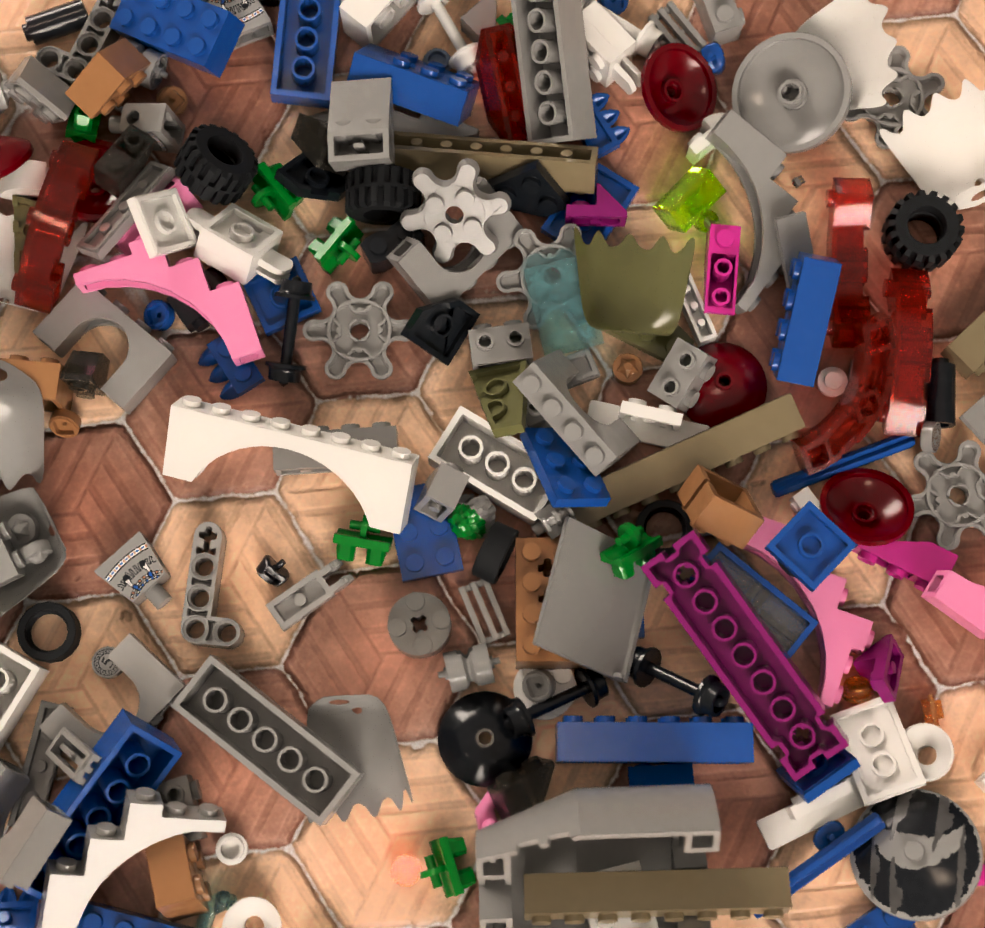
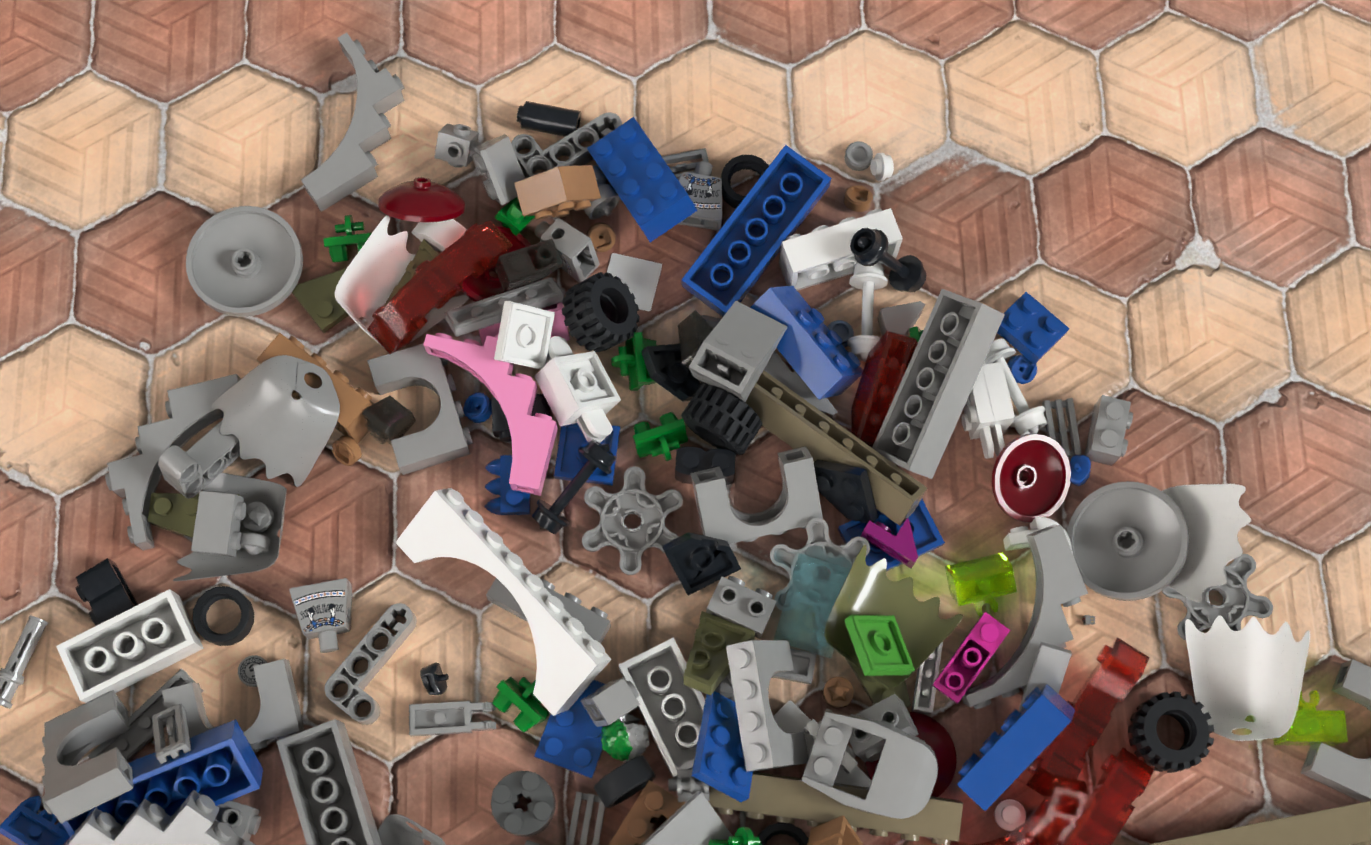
camera: 30 degrees right, 5 degrees down
plate [400,158,512,263] -> none
blue plate [581,93,630,159] -> none
none -> white sticker [607,253,662,312]
none -> light grey slope [801,709,938,819]
none -> bright green tile [844,615,915,676]

